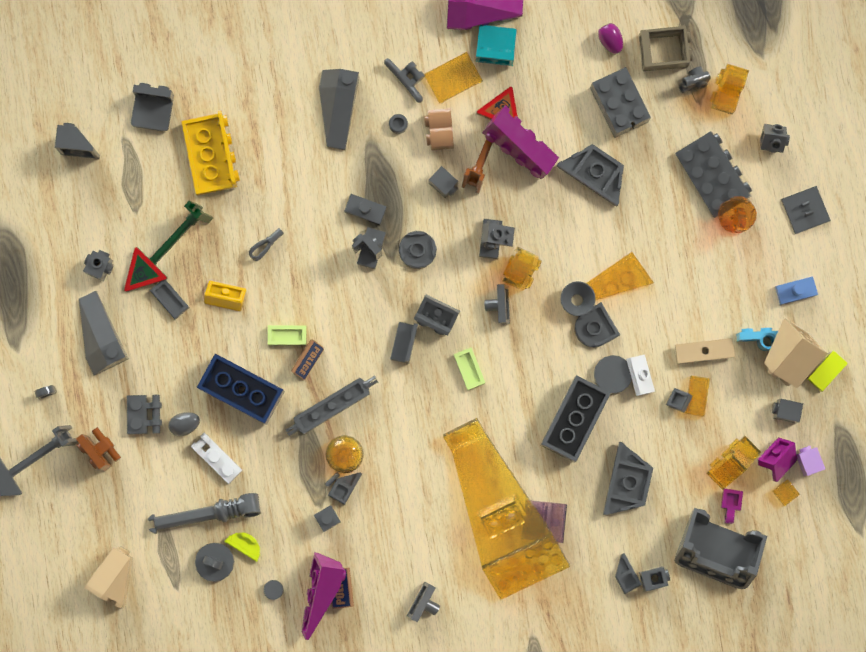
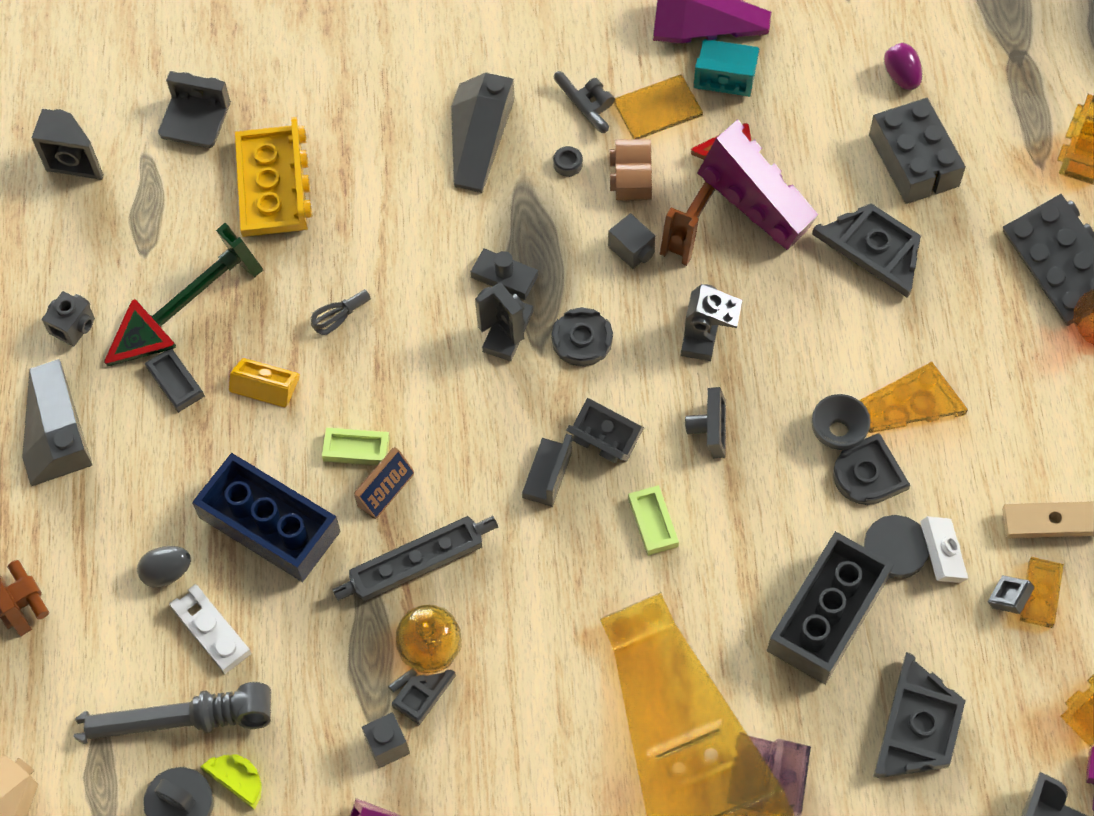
camera: 10 degrees right, 20 degrees down
dark grey plate [127,395,162,434] -> none
clear yellow brick [501,246,542,291] -> none
dark tan window [639,26,693,72] -> none
dark grey plate [679,66,711,93] -> none

